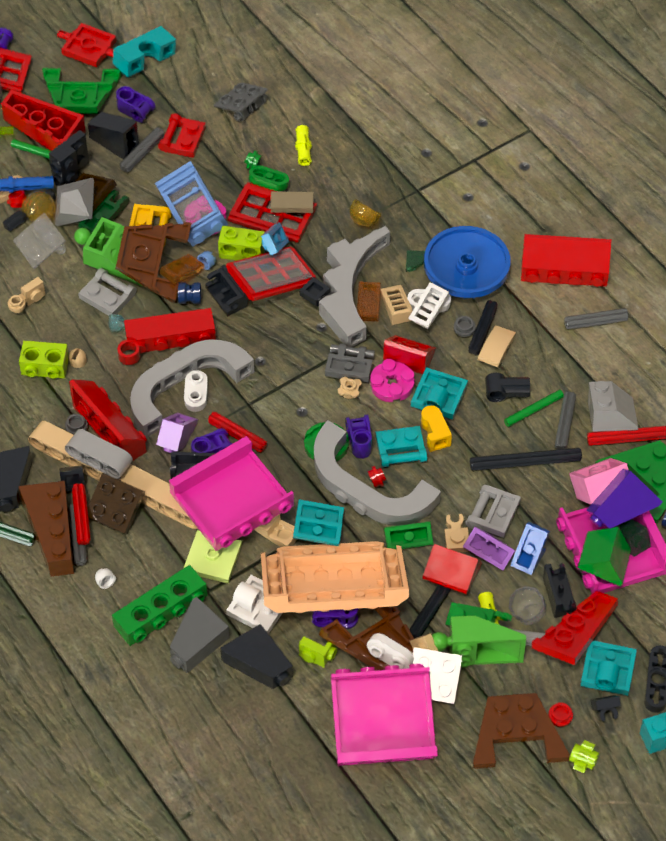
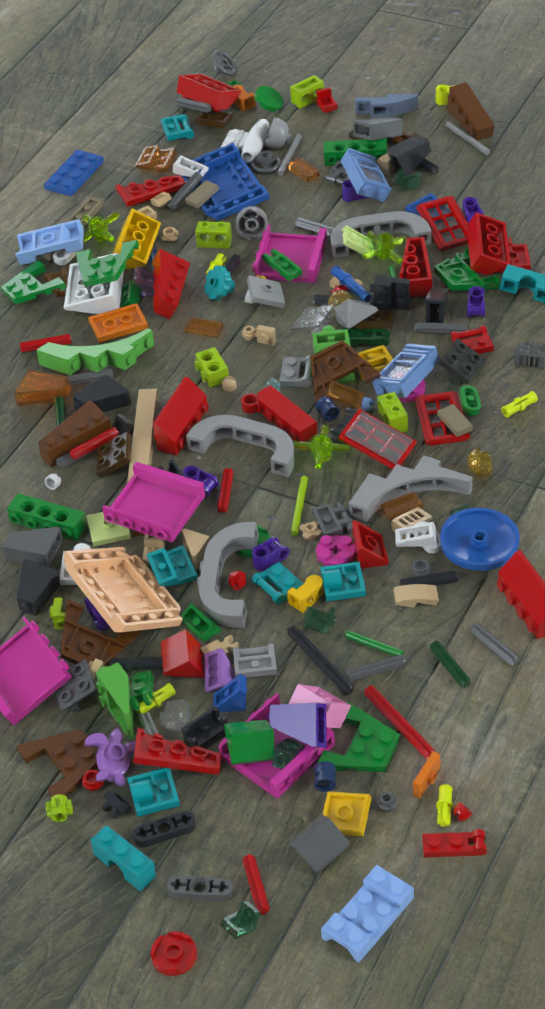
camera: 65 degrees right, 10 degrees down
light grey beam [65,429,133,479] -> none
slope [156,413,198,453] -> none
white plate [184,370,208,412] -> none
green plate [244,150,262,170] -> none
dark azure plate [261,222,289,256] -> none
black tile [299,277,330,307] -> none
white plate [367,633,414,669] -> none
black piece [485,372,530,402] -> none
light grey slope [588,381,638,432] -> none
none -> medium lavender animal [85,728,136,787]
none -> tan slope [181,529,210,569]
none -> lime bar [291,476,308,536]
none -> clear neon green bar [294,425,350,469]
none -> clear green bracket [303,606,336,634]
none -> dark green axle [430,640,471,688]
none -> pearl dark grey plate [438,338,486,385]
none -> red slope [467,212,511,275]

